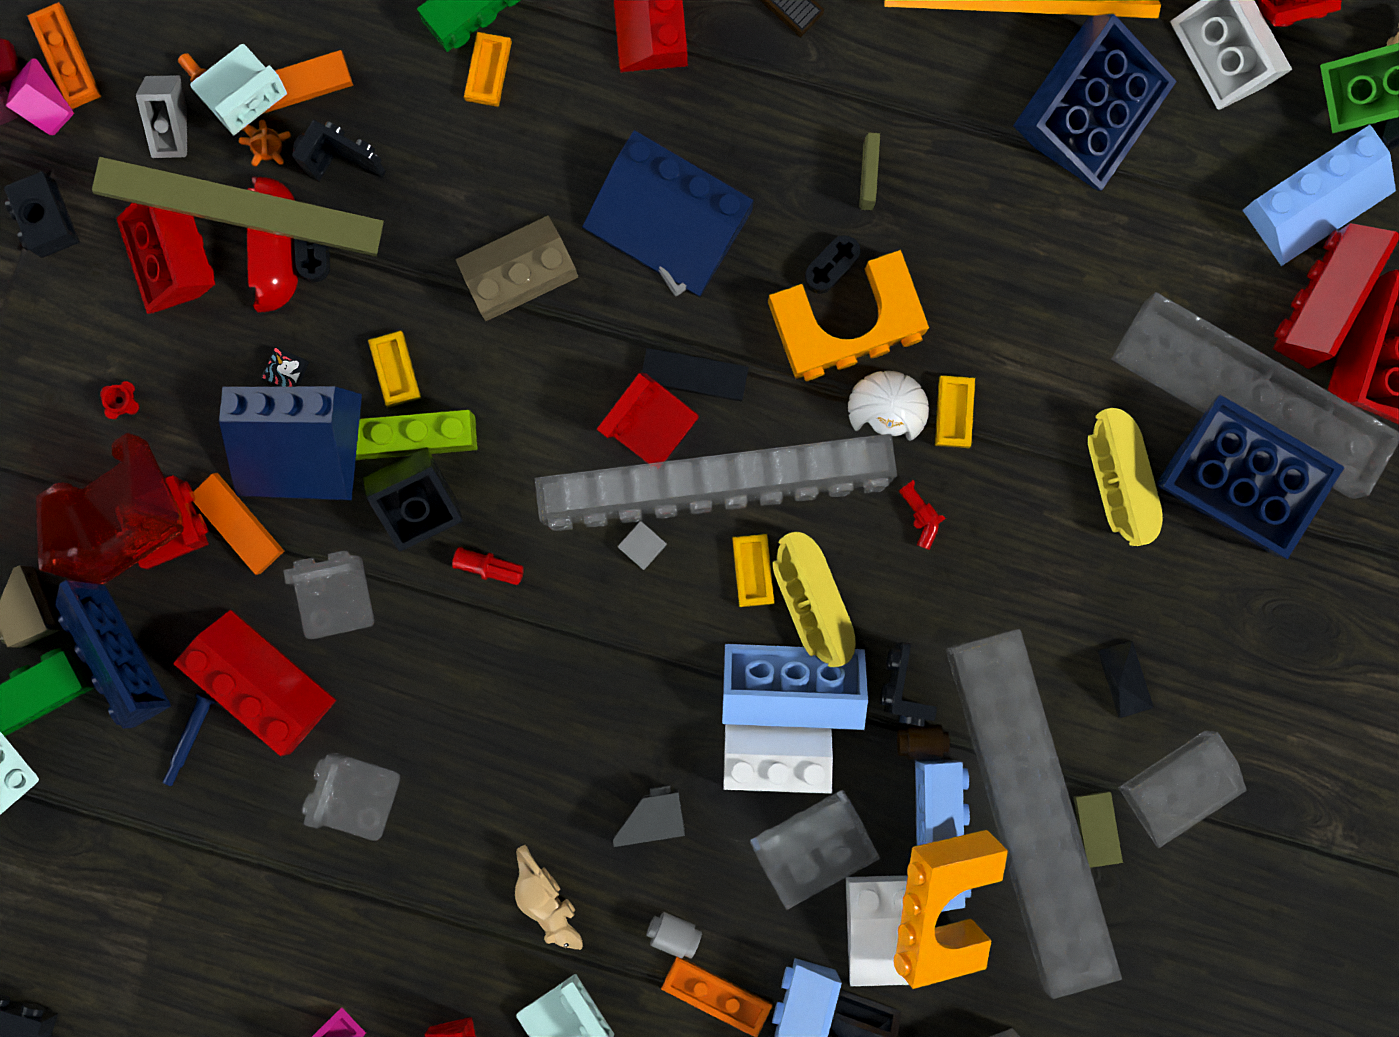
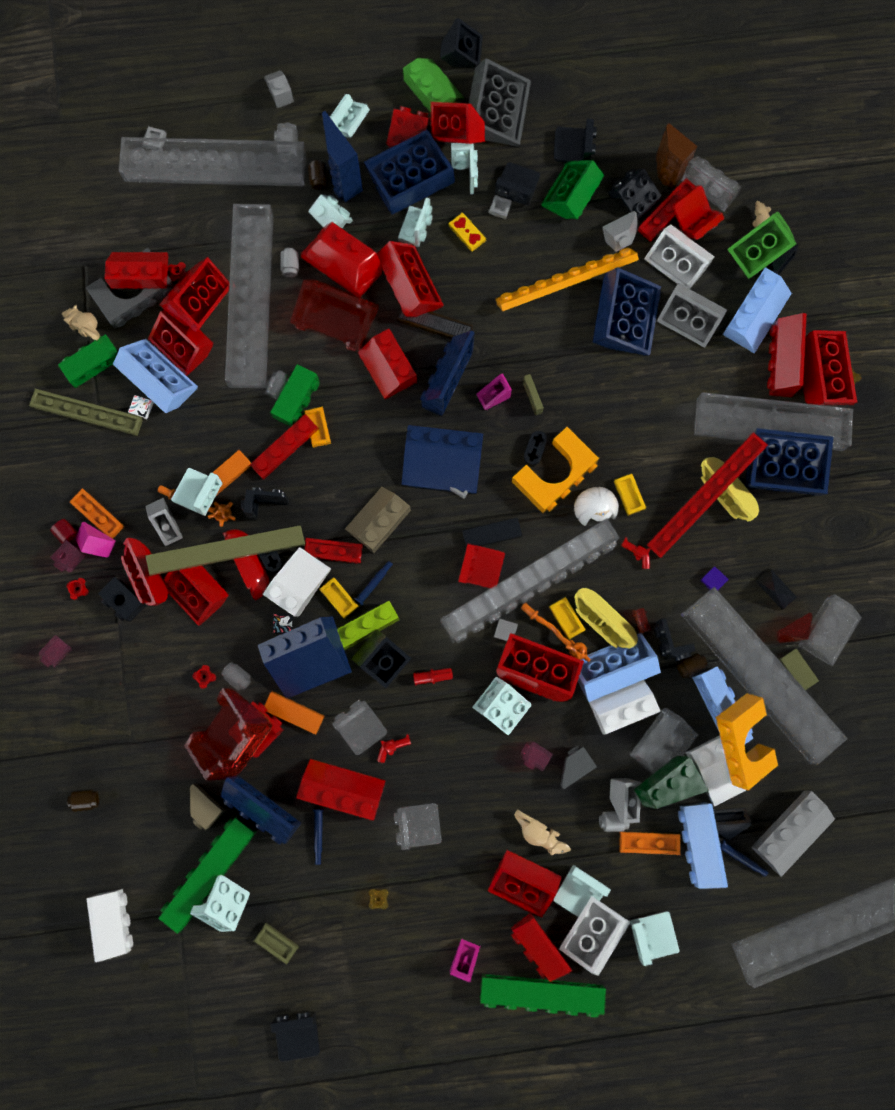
camera: 25 degrees left, 5 degrees down
none -> red brick [121,538,168,606]
none -> clear brick [221,662,251,691]
none -> red plate [250,414,319,479]
none -> olive tile [254,923,299,965]
none -> white slope [263,547,331,616]
none -> red tile [304,538,363,564]
none -> dark blue piece [354,561,393,606]
none -> clear yellow plate [369,889,389,909]
none -> red piece [377,734,411,763]
none -> dark blue slope [420,331,475,416]
none -> light aqua bracket [472,677,531,735]
none -> dark pink slope [476,373,512,410]
none -> red slope [487,850,562,918]
none -> red windscreen [496,633,584,702]
none -> clear pink brick [520,741,553,771]
none -> orange piece [521,603,590,662]
none -> light grey slope [610,778,641,824]
none -> clear red pin [632,608,651,633]
none -> dark green wedge [634,756,709,809]
none -> red tile [647,432,768,558]
none -> light grey slope [657,283,727,348]
none -> dark purple tile [700,566,729,594]
none -> clear red slope [777,613,813,643]

